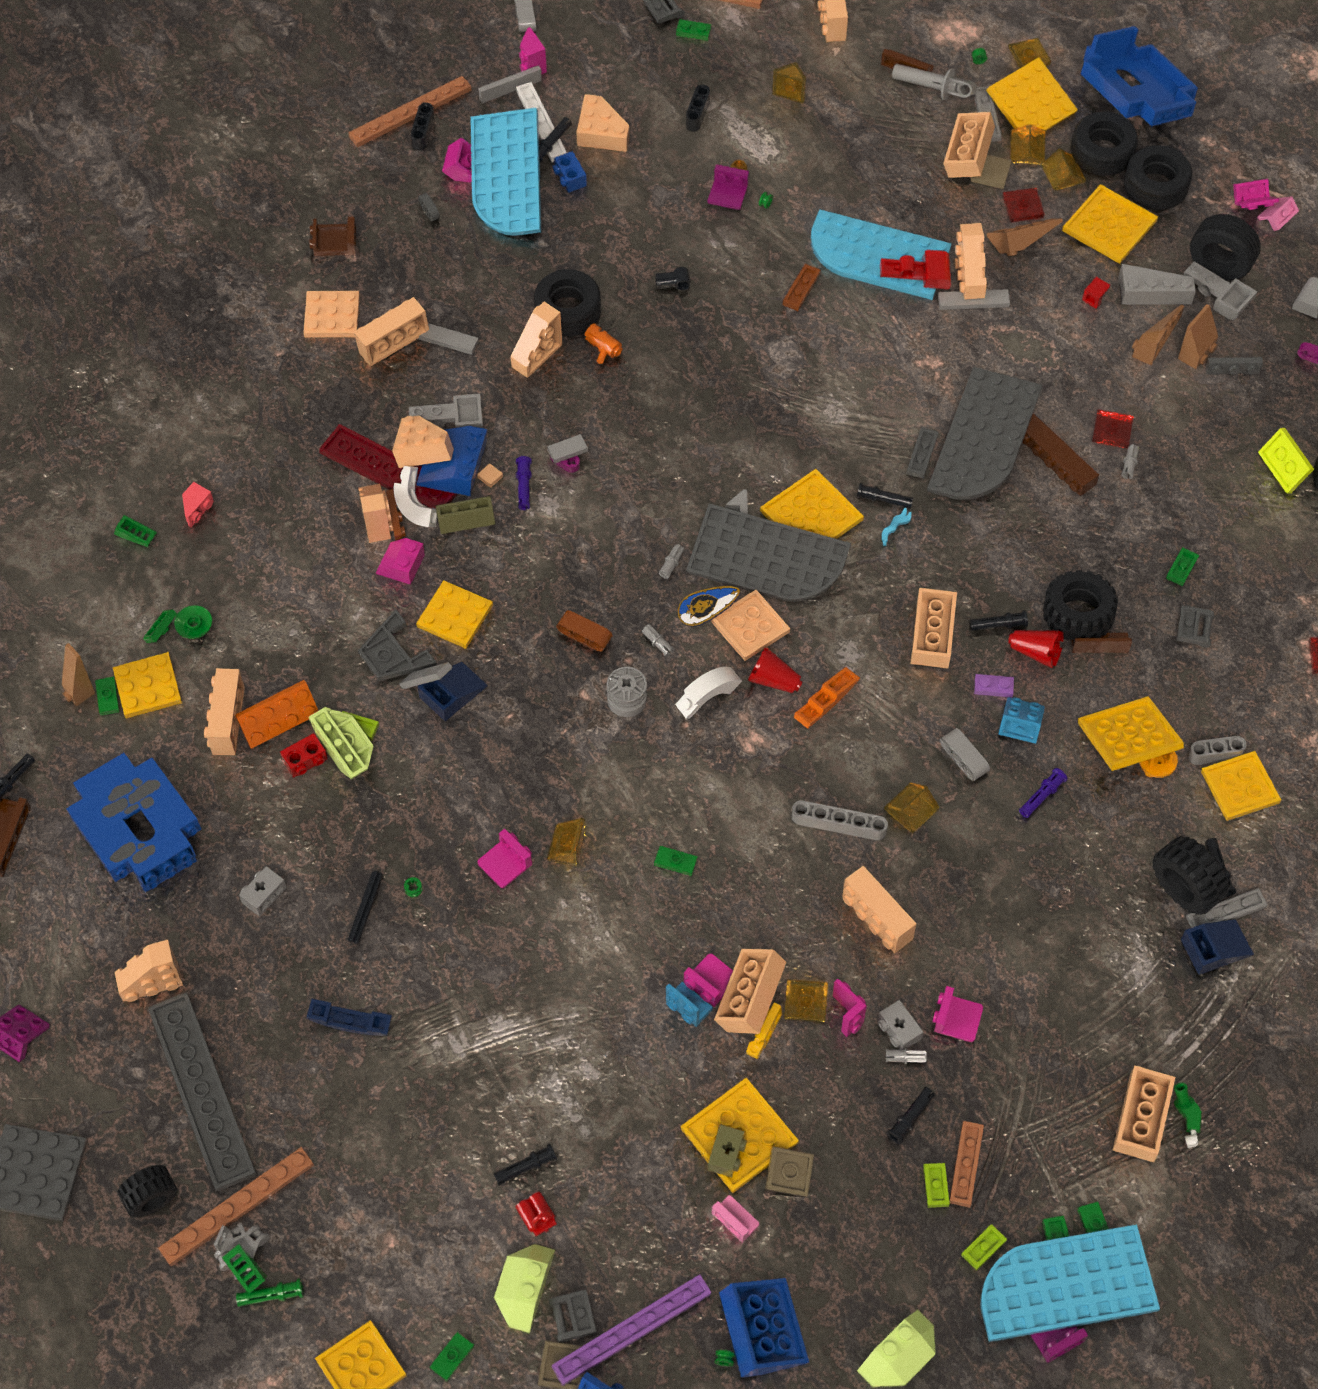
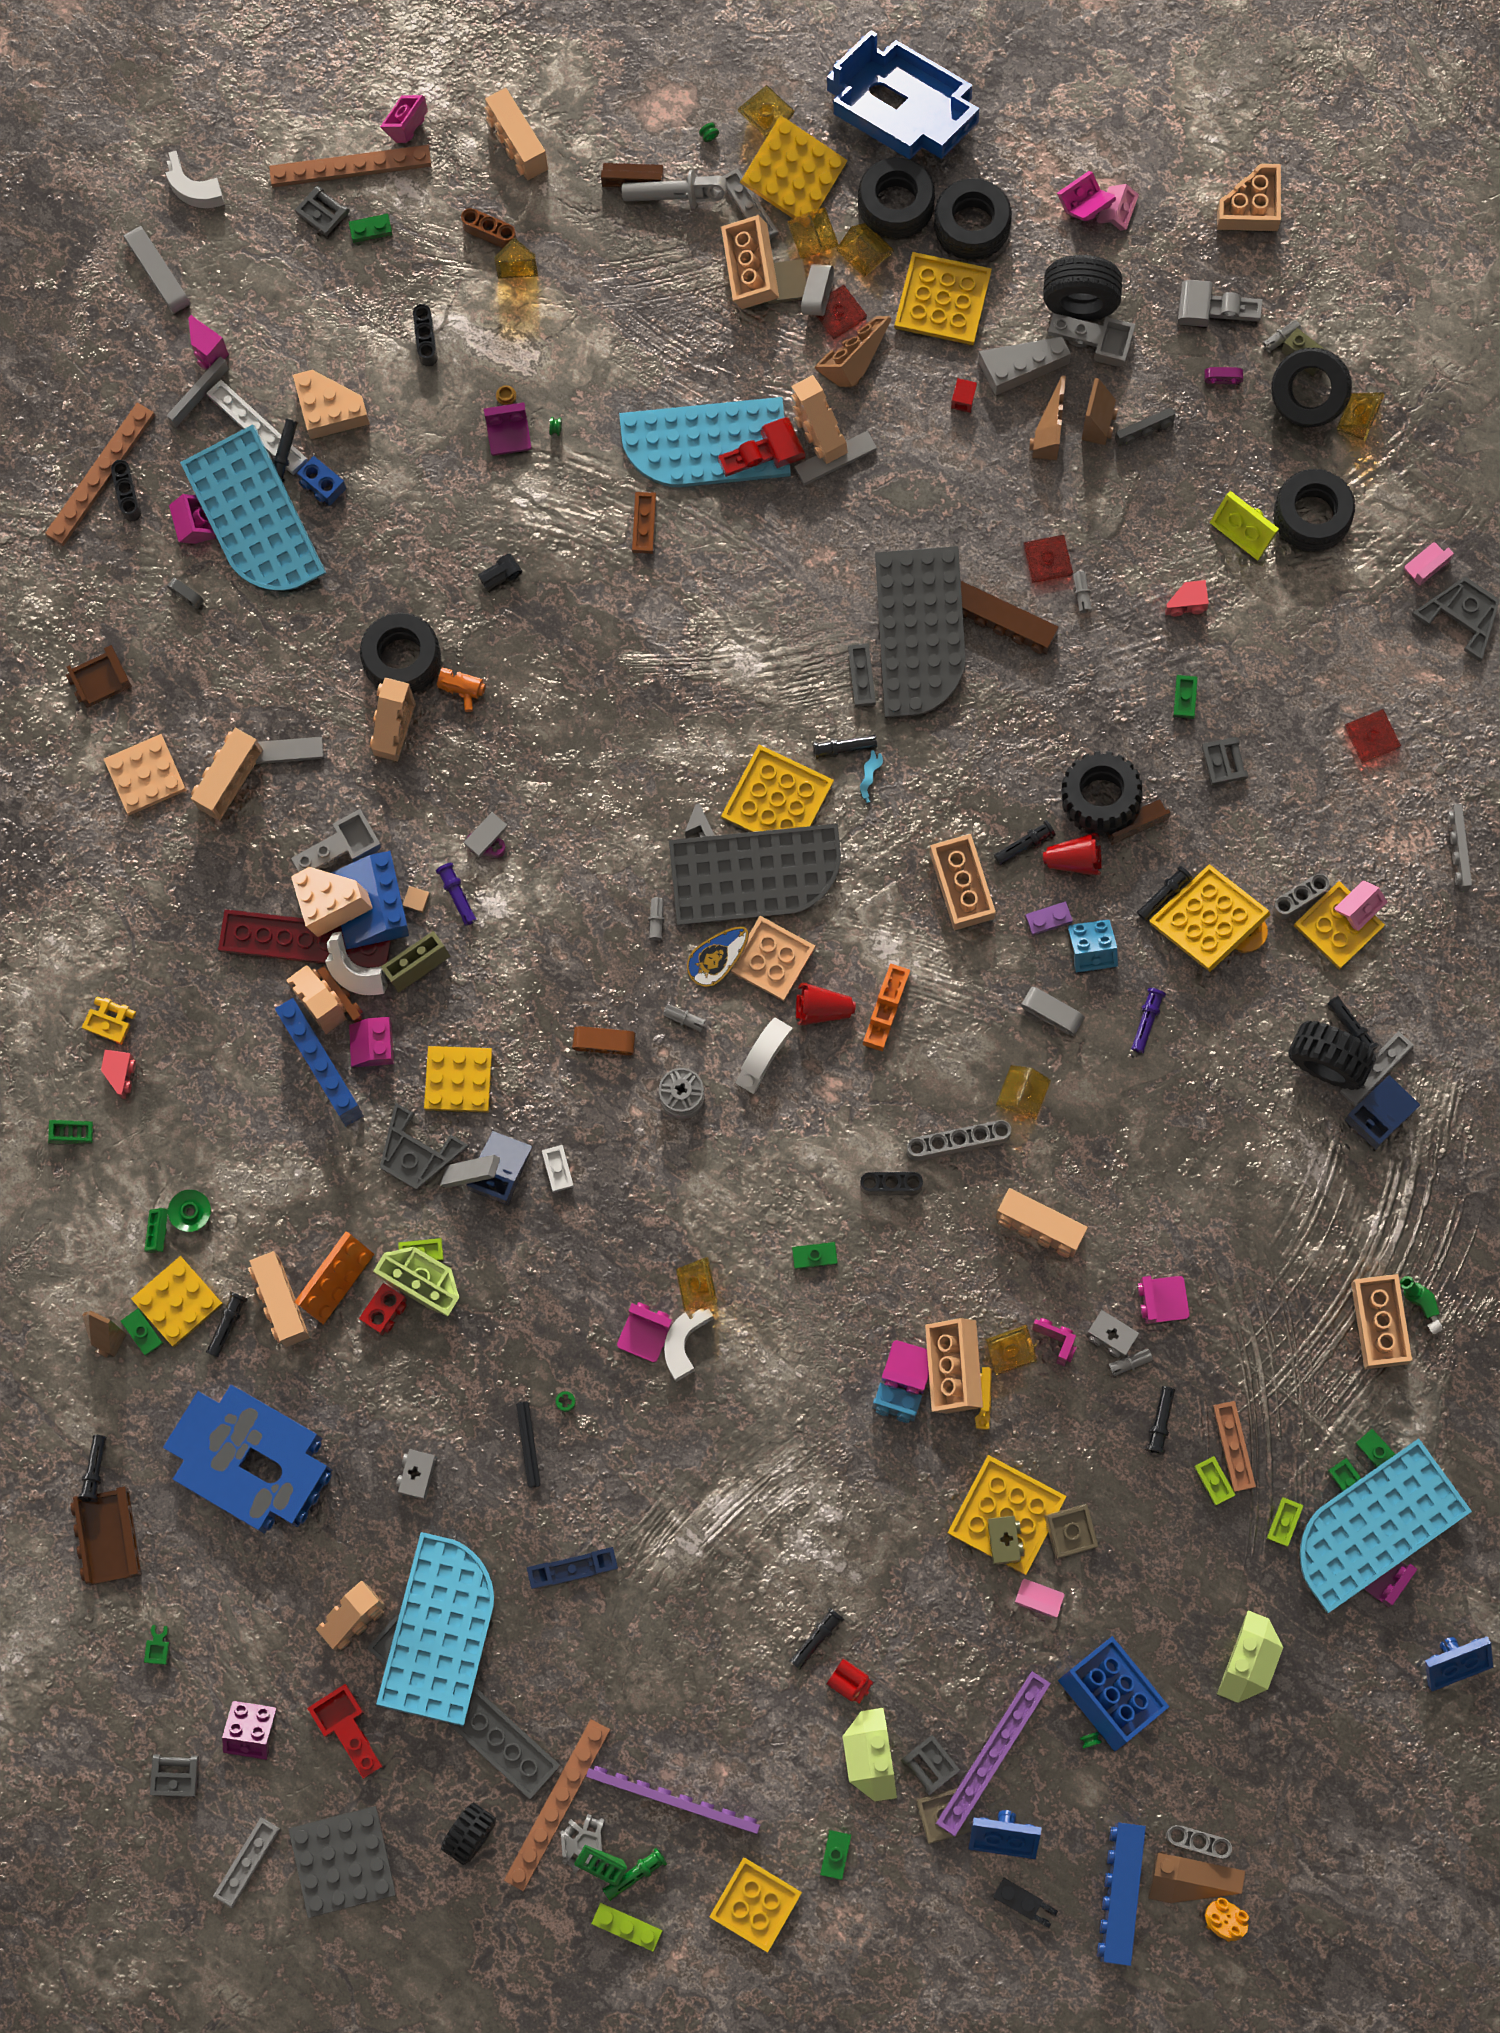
camera: 20 degrees left, 15 degrees up
none -> yellow plate [82,997,136,1045]
none -> black pin [206,1291,248,1358]
none -> blue arch [275,998,364,1127]
none -> red plate [307,1684,383,1779]
none -> medium azure plate [376,1532,494,1727]
none -> dark orange beam [461,208,517,250]
none -> white plate [542,1145,574,1193]
none -> medium lavender plate [586,1766,760,1834]
none -> lime plate [591,1903,663,1952]
none -> white arch [664,1308,714,1382]
none -> light grey beam [801,264,834,316]
none -> black beam [860,1172,923,1195]
none -> black pin [1137,866,1193,921]
none -> coral slope [1165,580,1209,617]
none -> bright pink panel [1335,881,1388,931]

